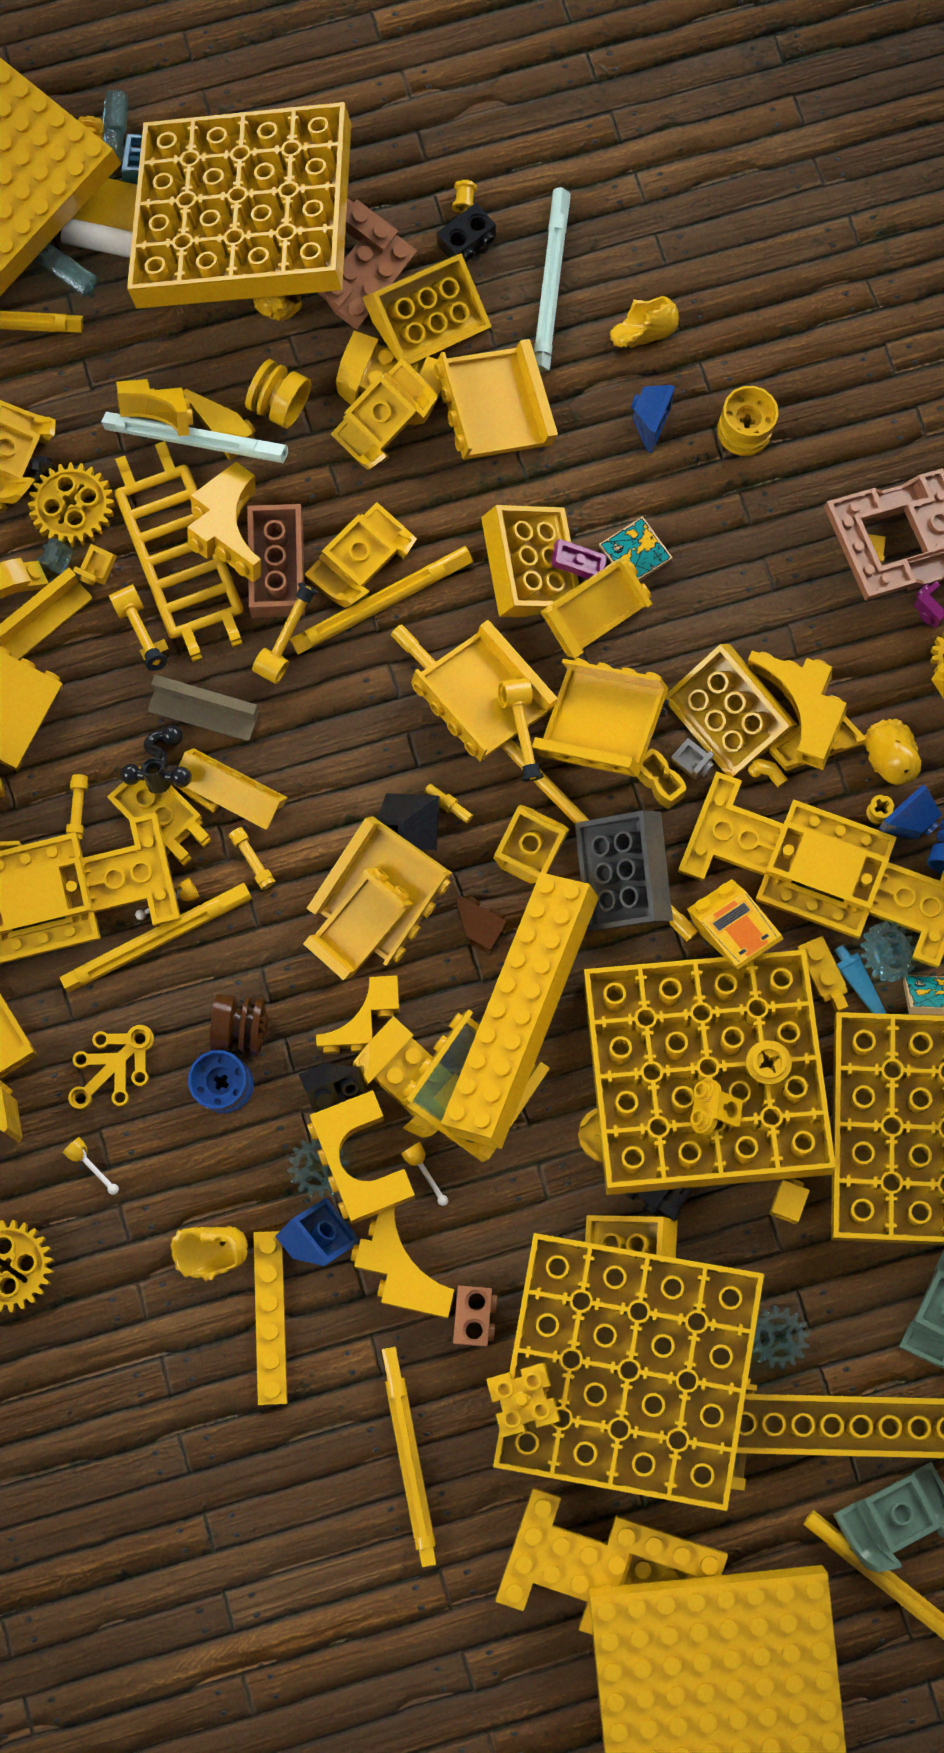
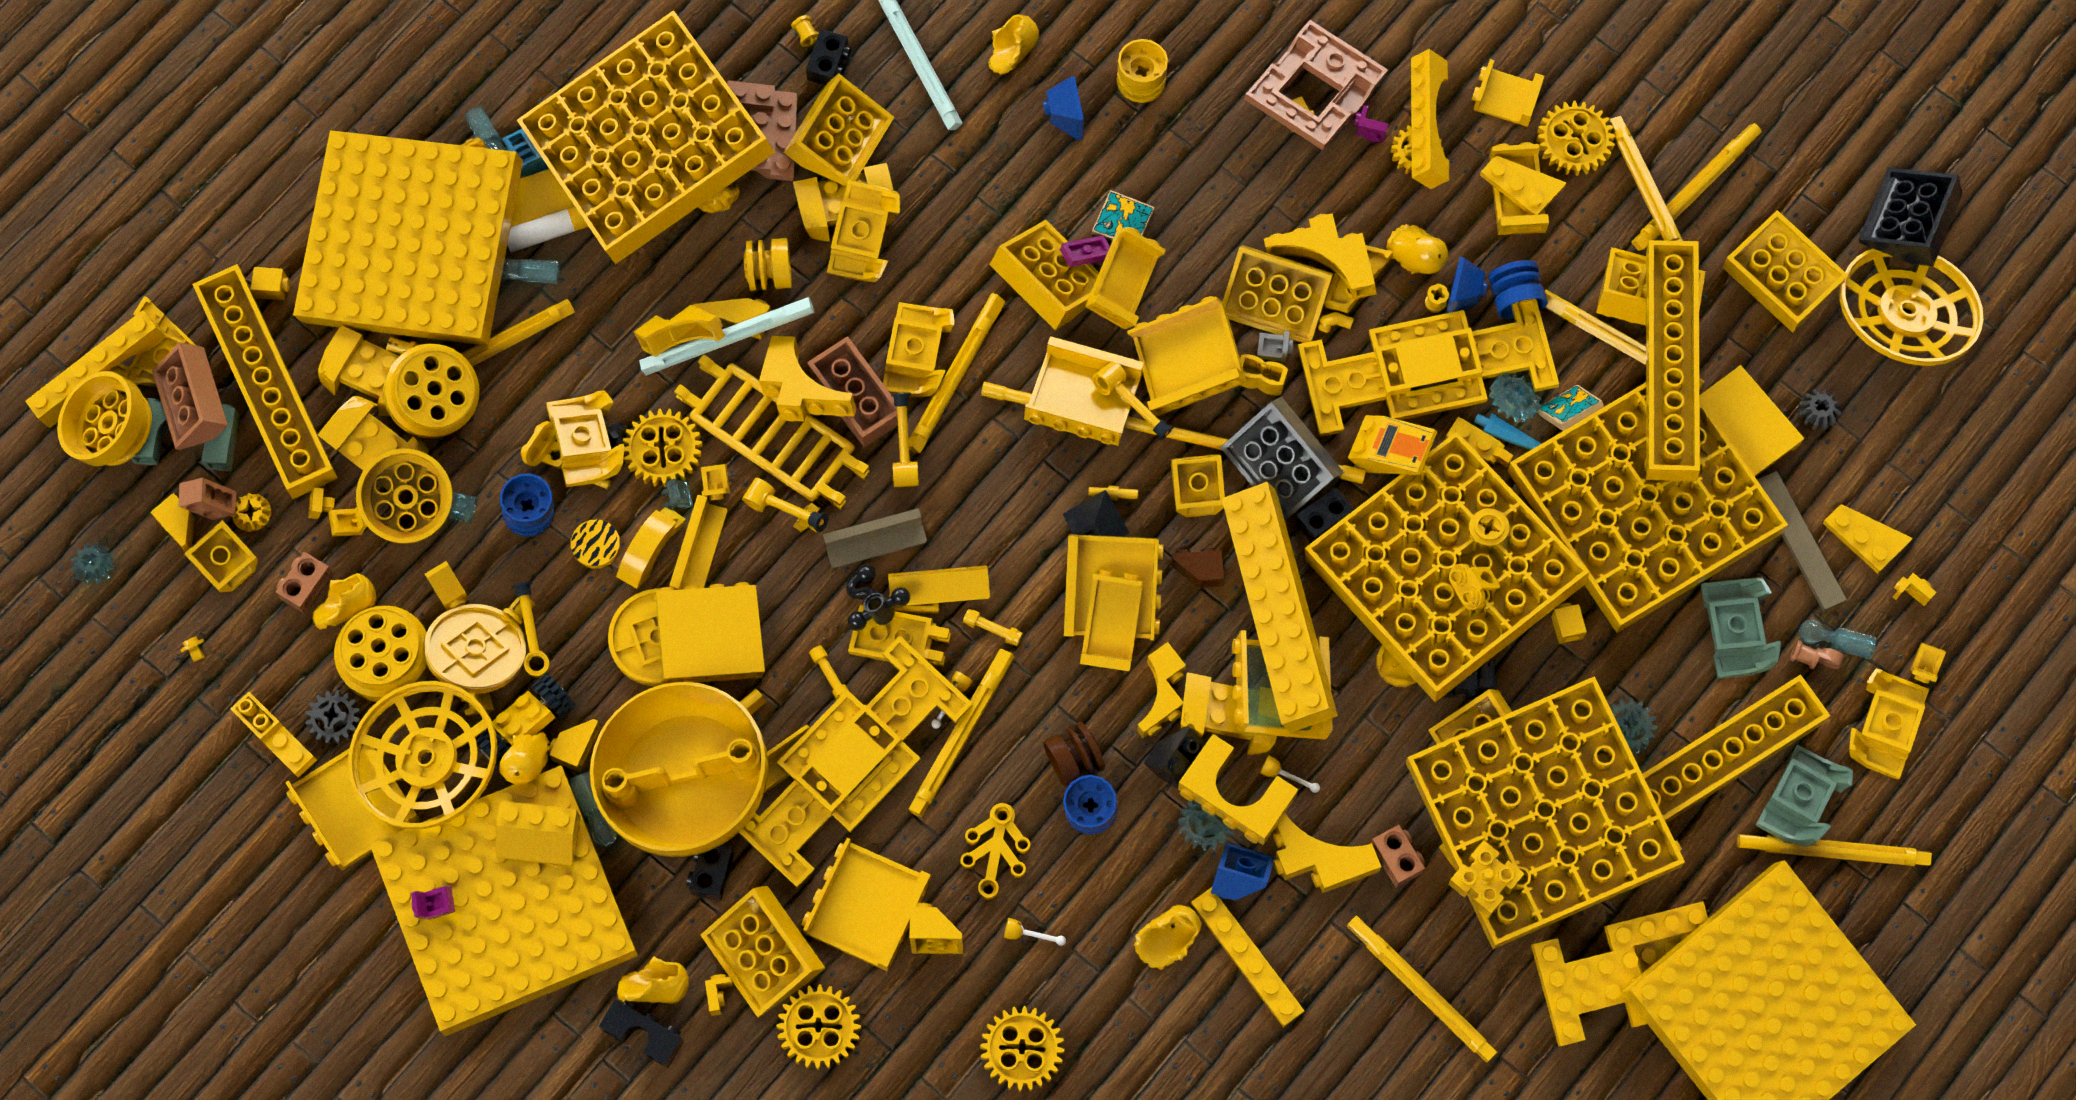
camera: 35 degrees left, 5 degrees down
yellow panel [434,339,558,460] -> none
none -> black brick [1295,487,1354,543]

